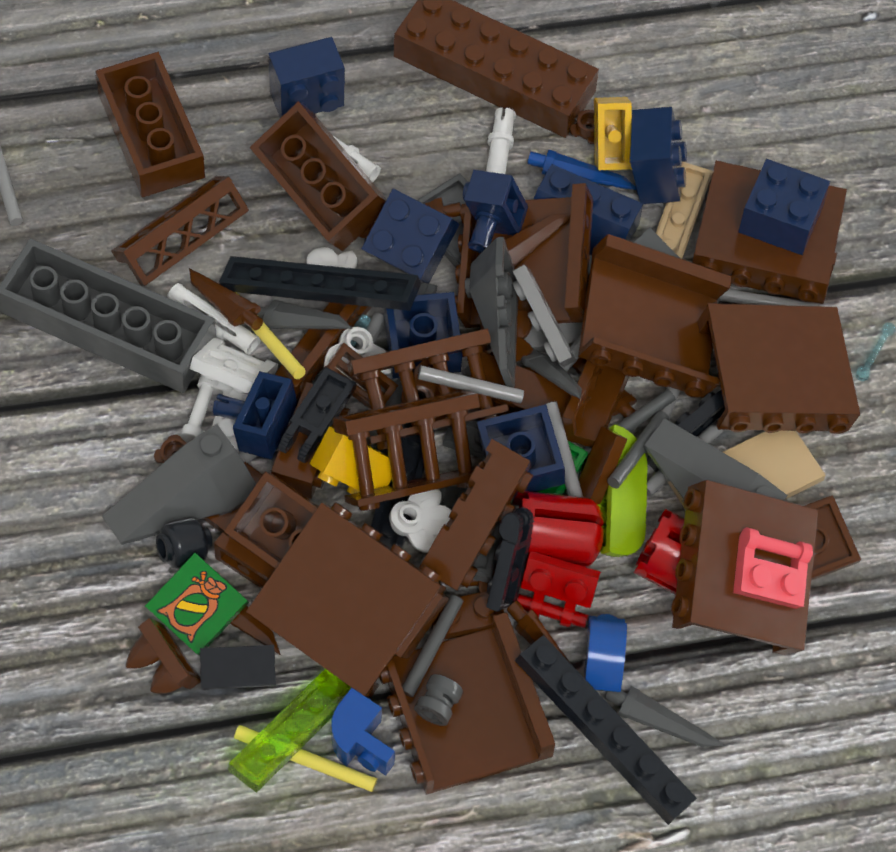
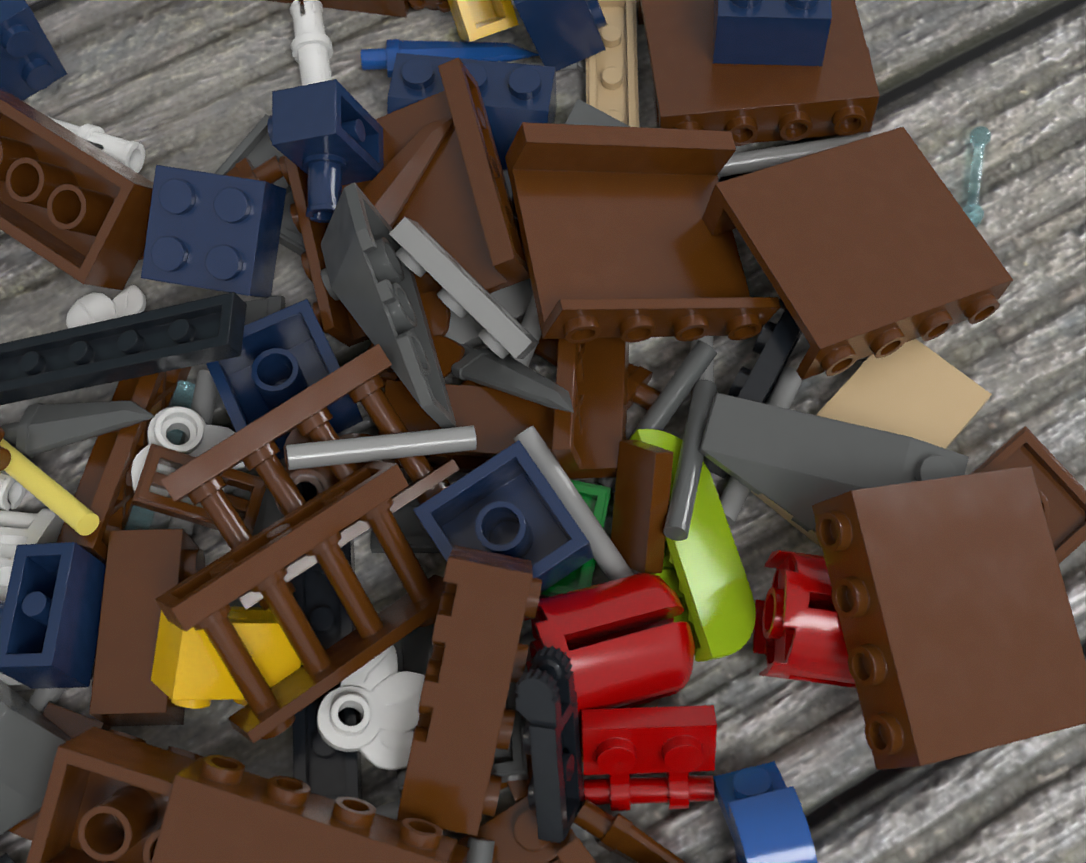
camera: 10 degrees left, 5 degrees up
black hinge [278,367,356,463] -> none
coral plate [733,527,813,609] -> none

